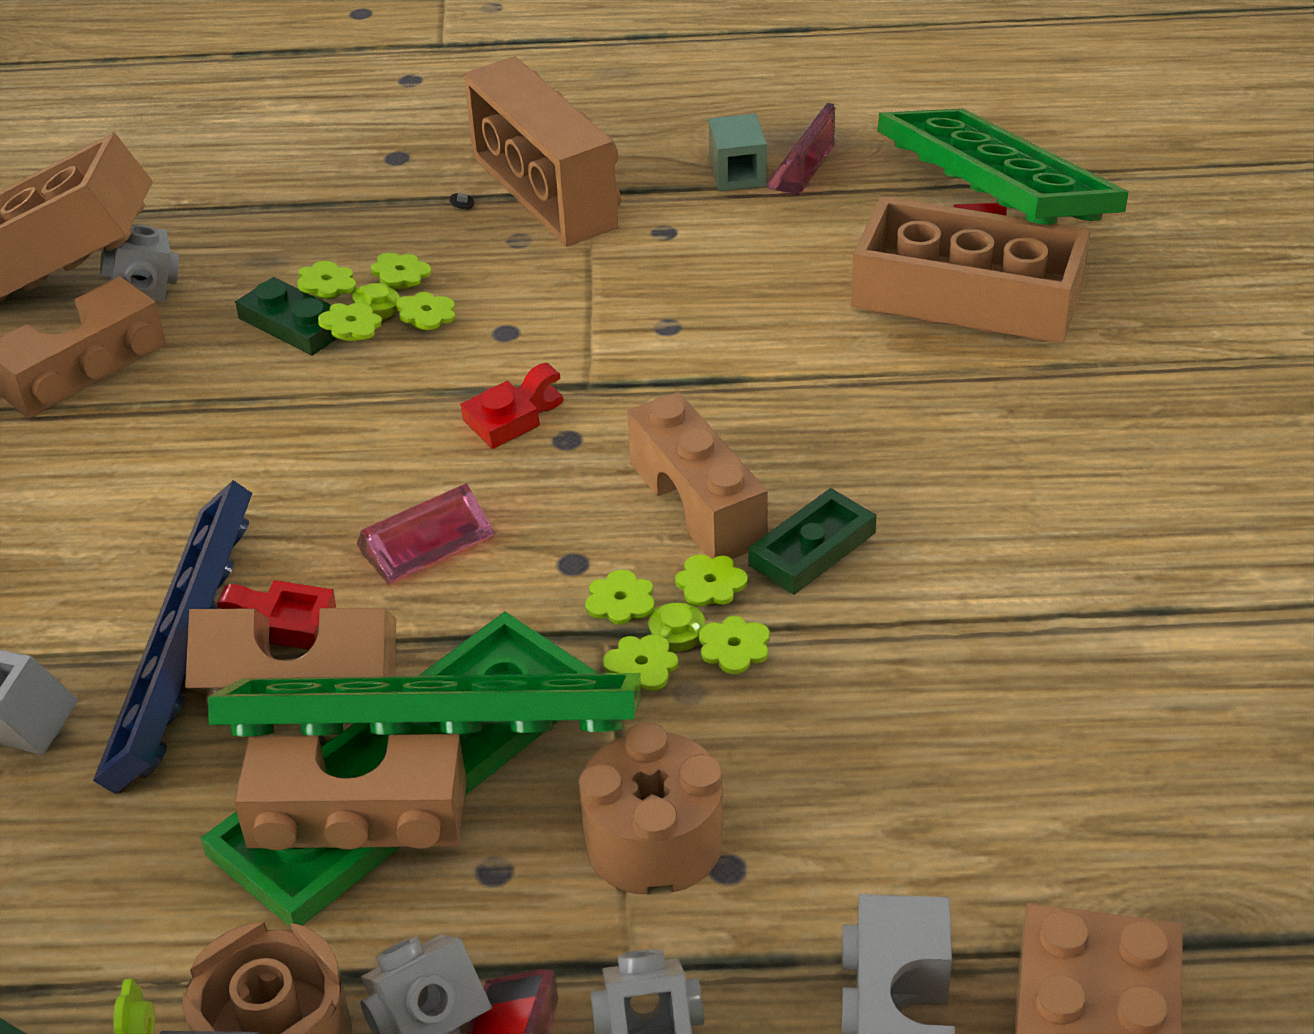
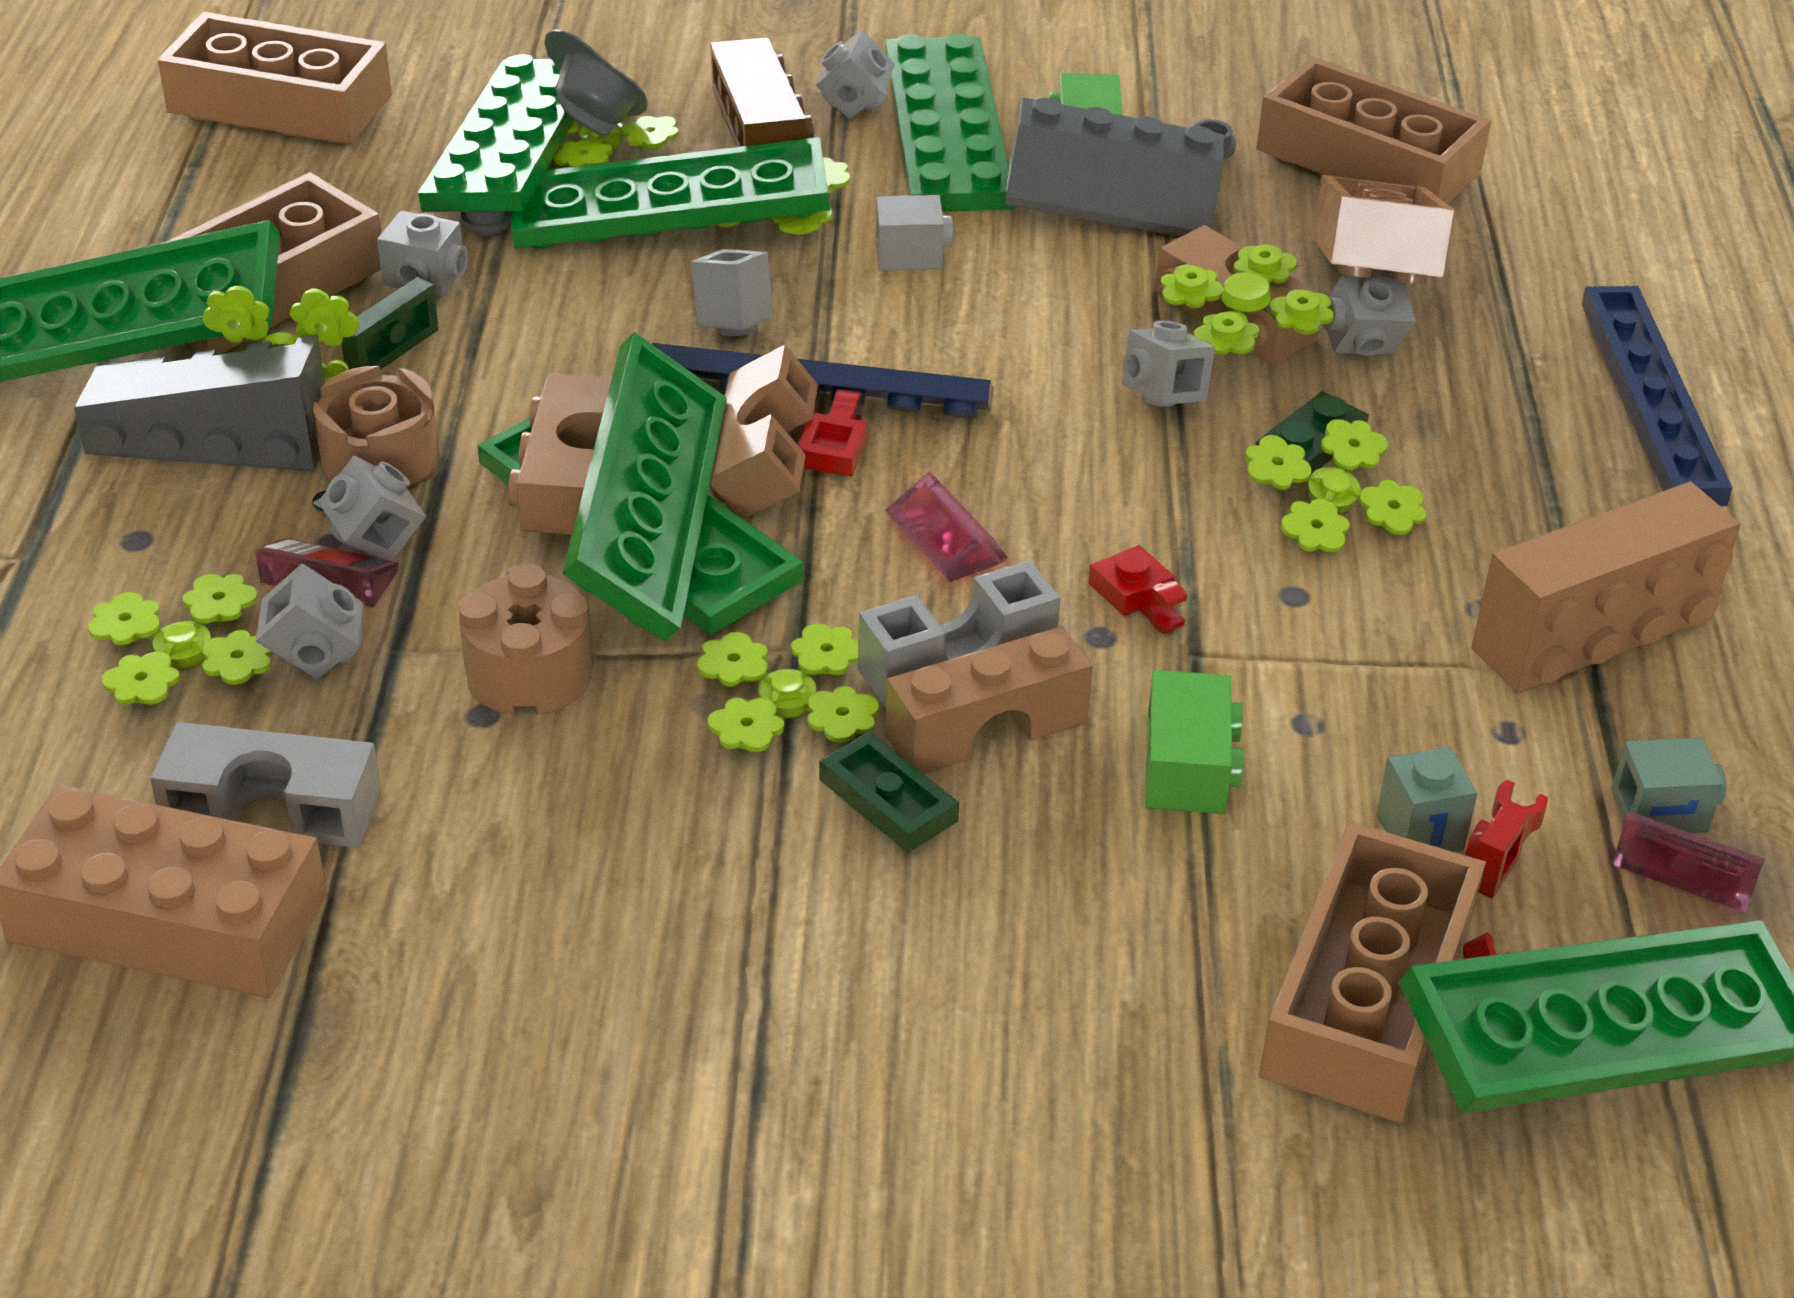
camera: 90 degrees right, 0 degrees up
none -> light grey arch [858,560,1061,709]
none -> light grey brick [1121,321,1215,407]
none -> bright green brick [1145,670,1244,814]
none -> lime plant [1161,244,1334,355]
none -> sand green brick [1376,747,1478,852]
none -> red plate [1465,780,1548,899]
none -> dark blue plate [1581,286,1732,506]

